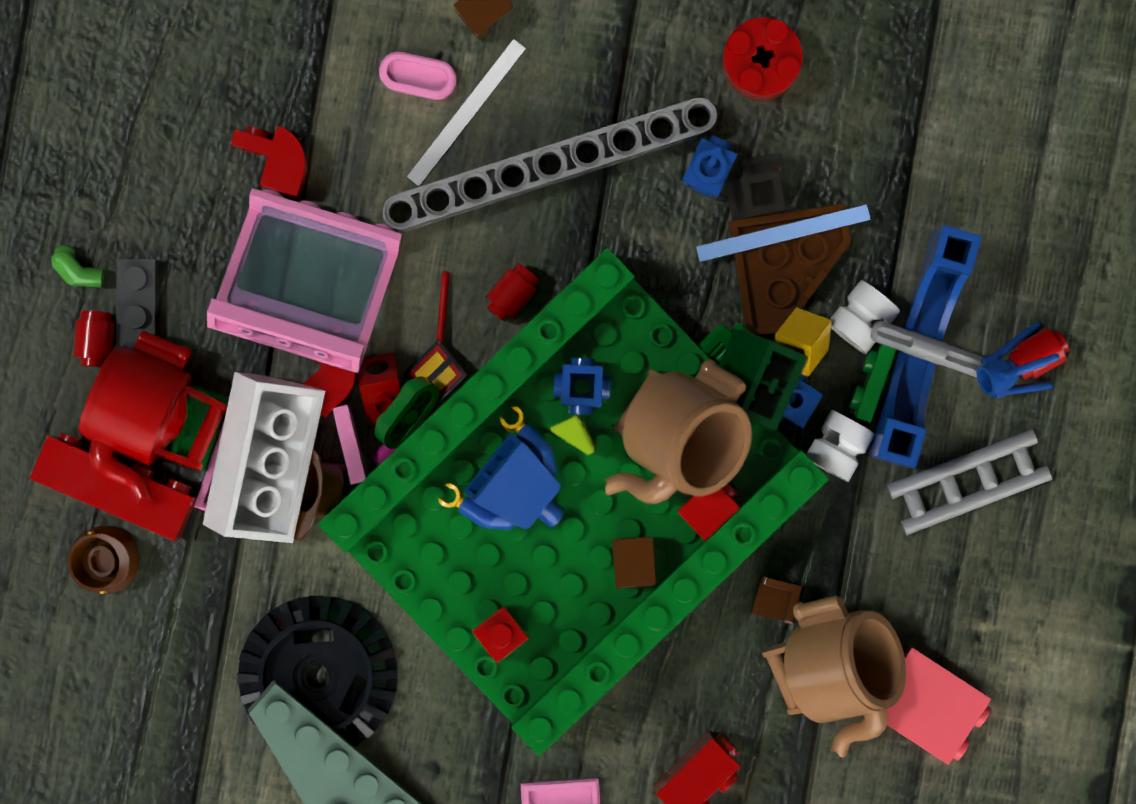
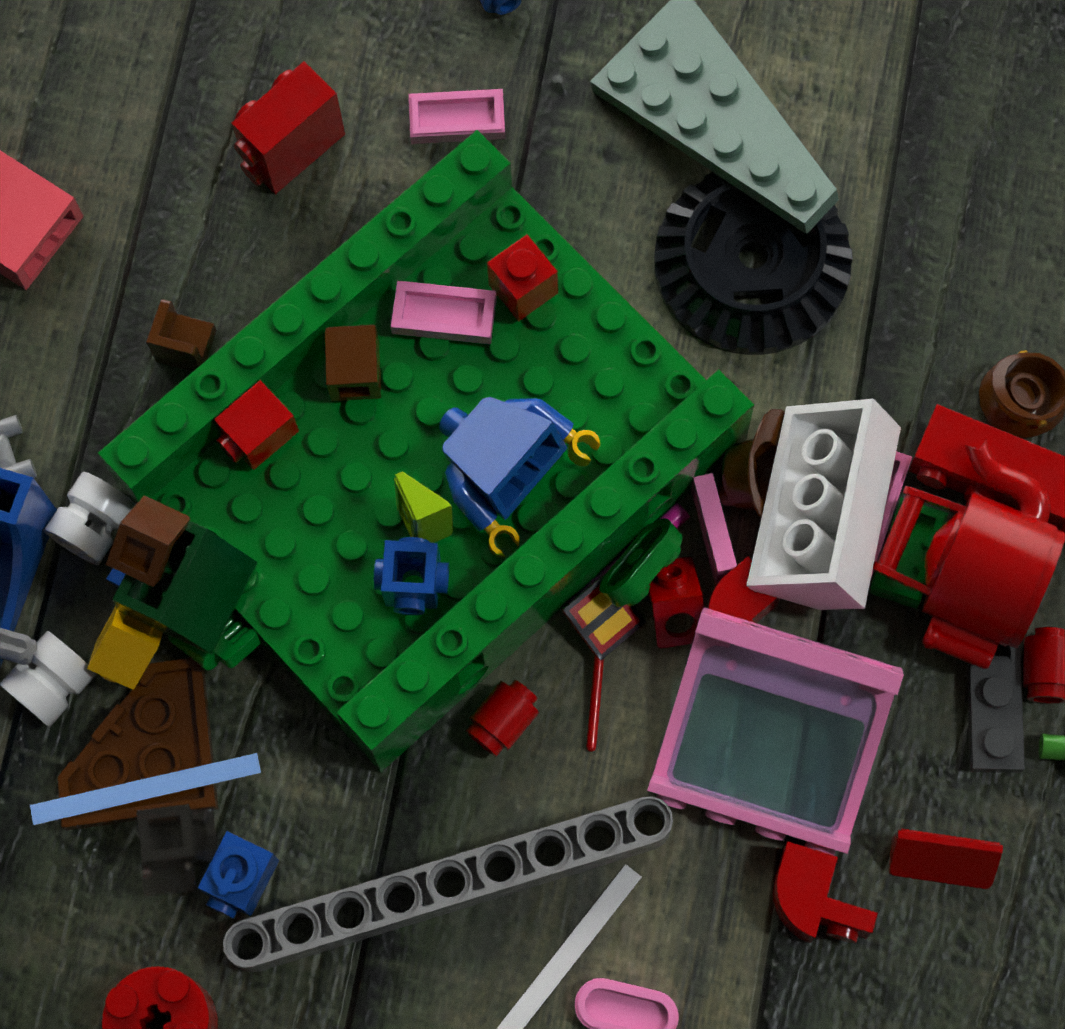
camera: 175 degrees left, 15 degrees down
medium nougat piece [604,360,751,504] -> none
medium nougat piece [761,596,906,758] -> none
green plate [849,344,896,423] -> none
none -> reddish brown panel [106,495,190,587]
none -> bright pink tile [391,280,497,344]
none -> red slope [888,828,1003,889]

